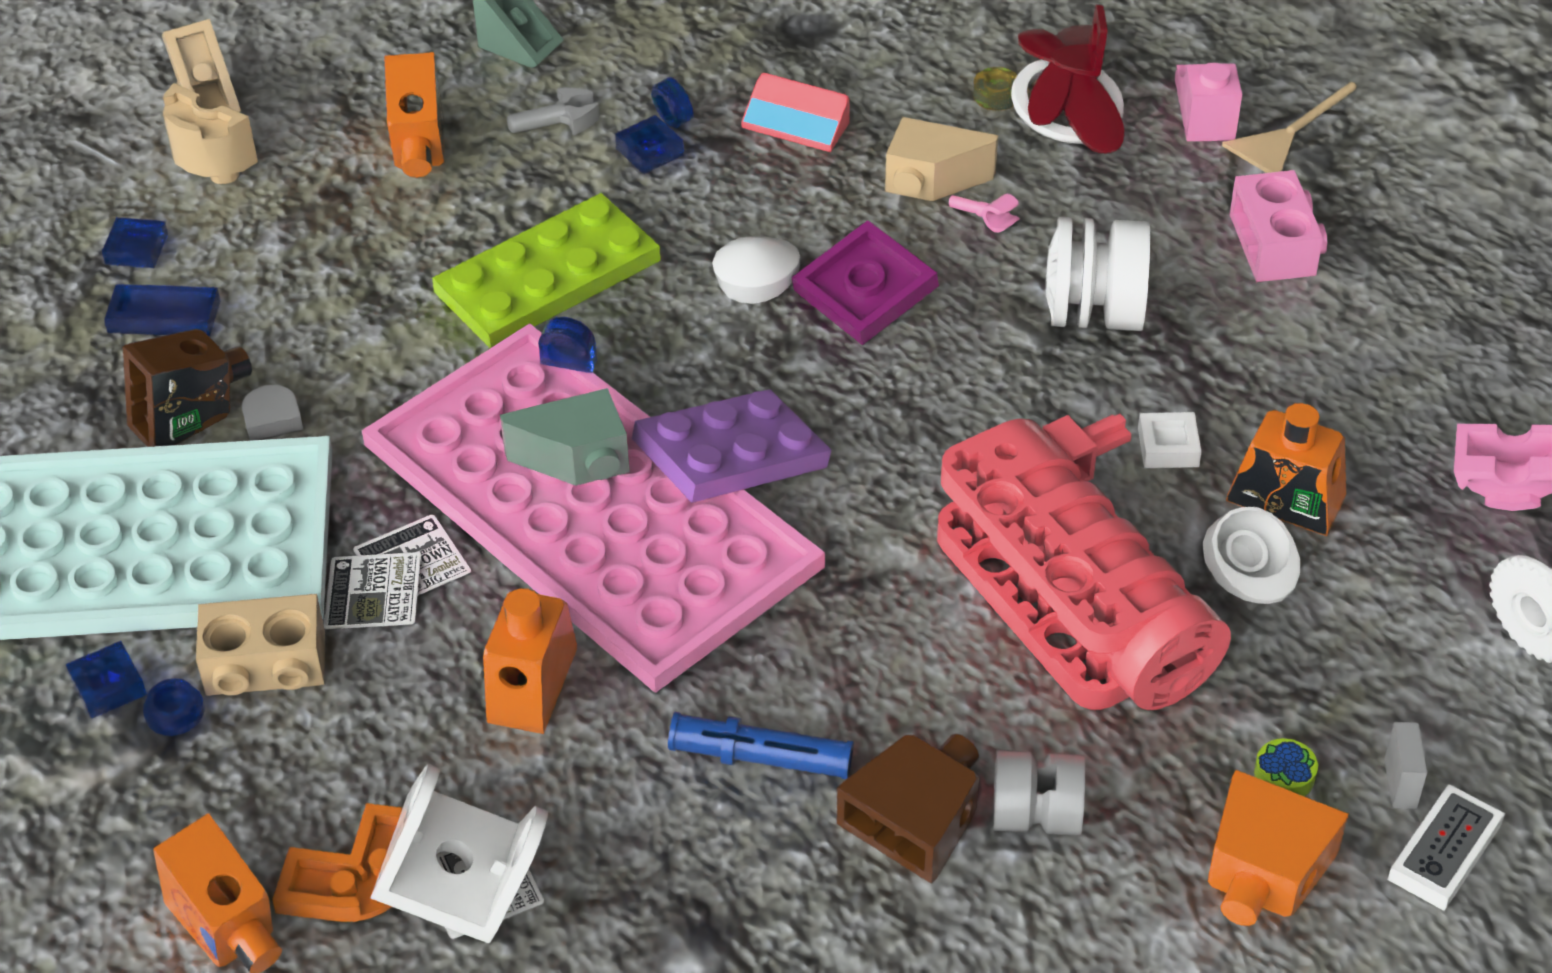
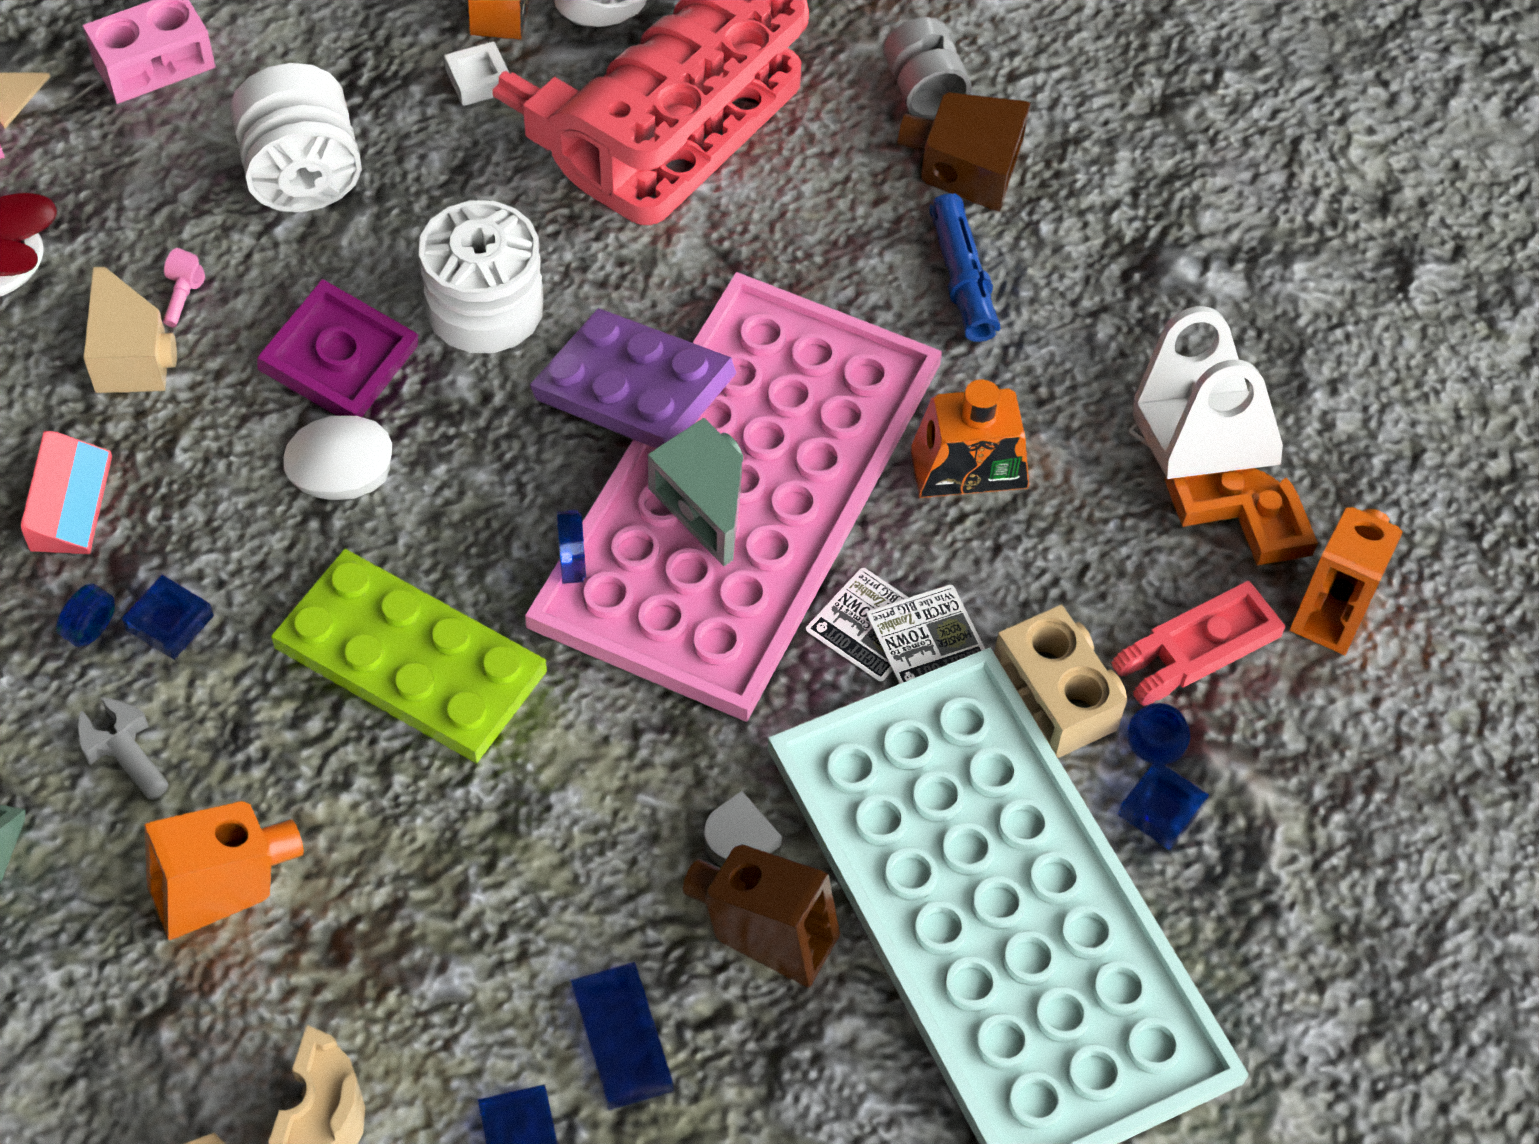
camera: 115 degrees left, 10 degrees up
none -> white wheel [418,200,543,353]
none -> coral hinge [1111,581,1286,706]

